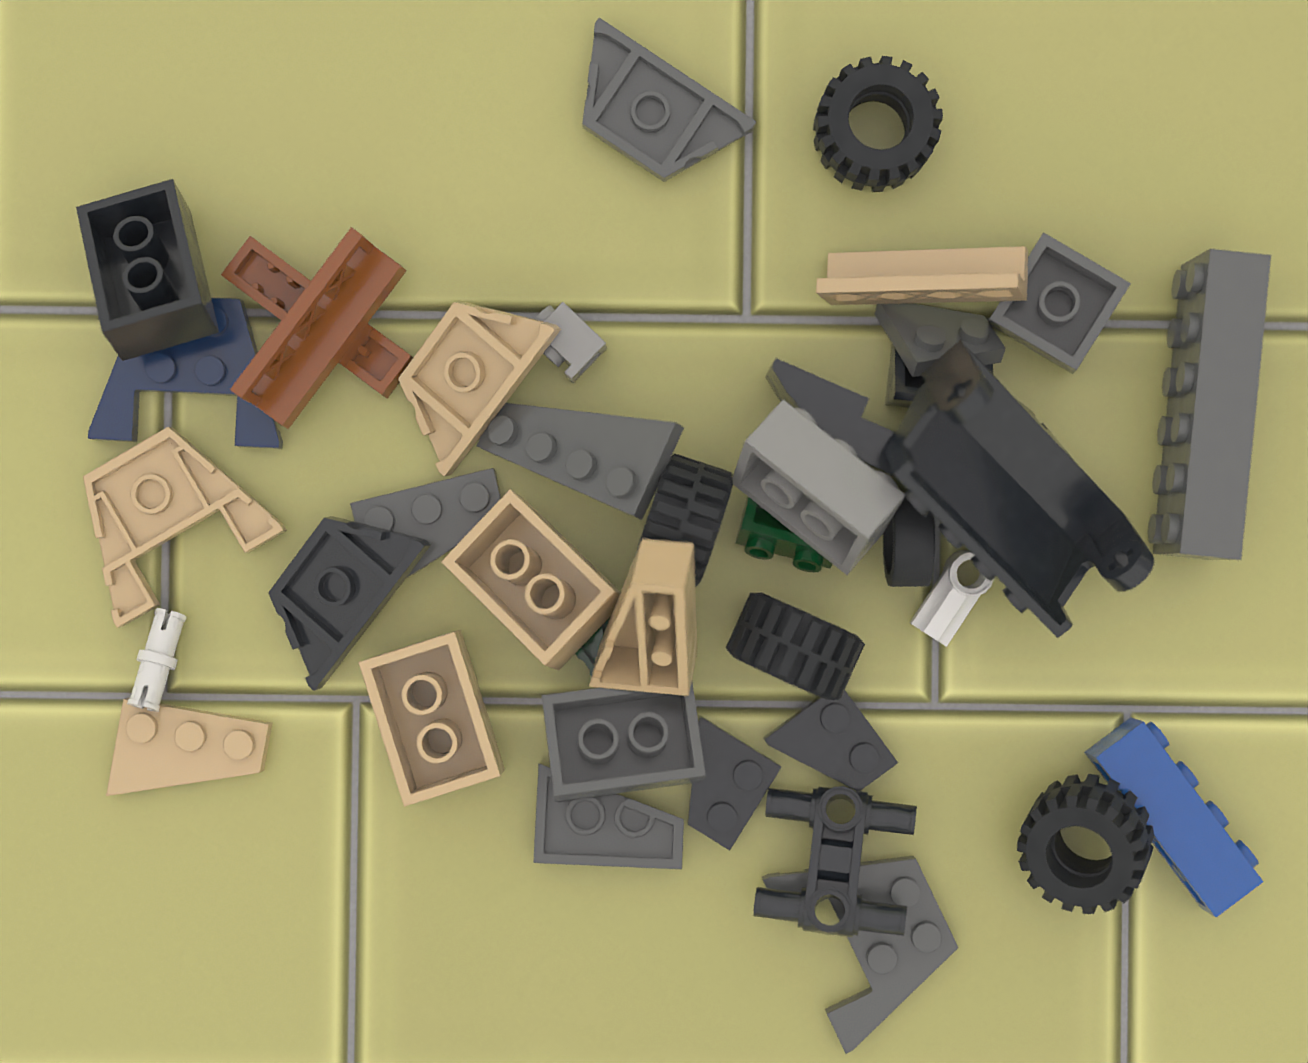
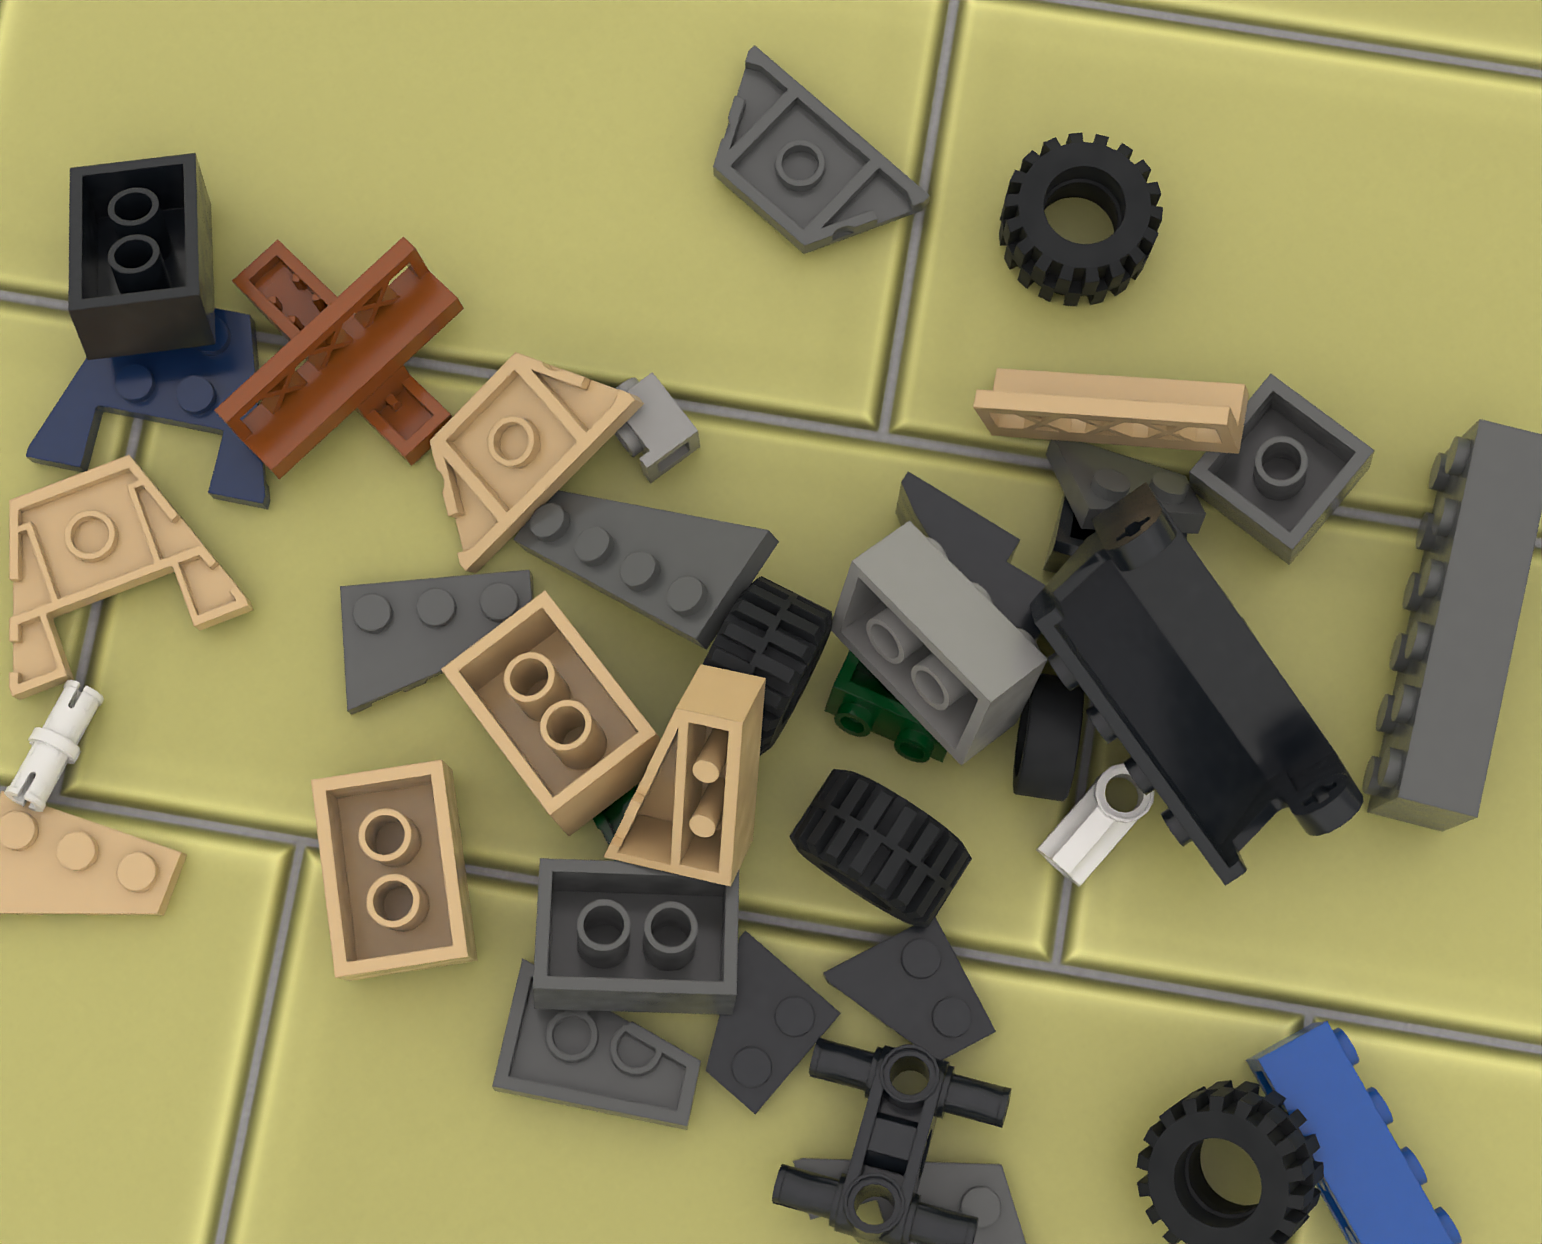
camera: 15 degrees right, 10 degrees down
black wing [268,516,431,691] -> none

